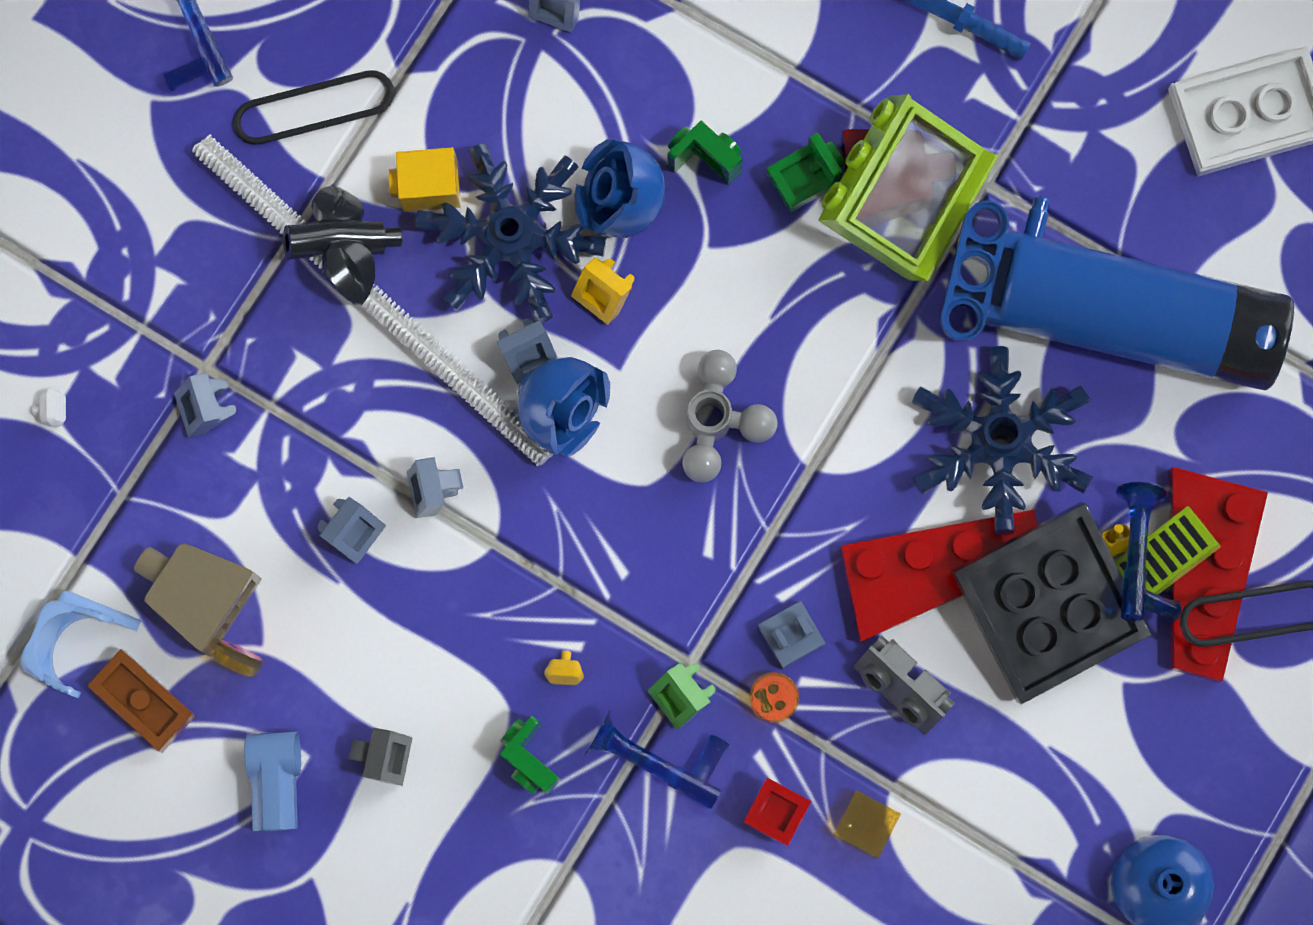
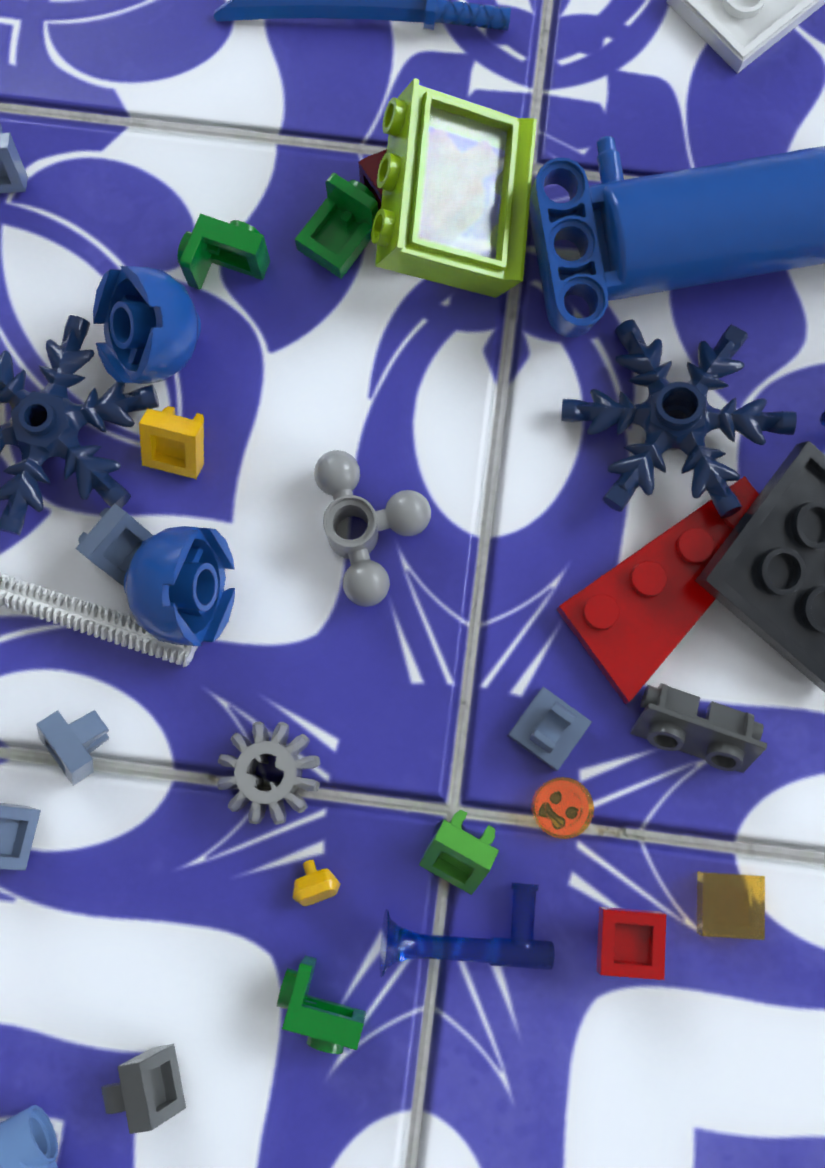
camera: 30 degrees left, 0 degrees up
none -> light grey gear [217,721,321,825]

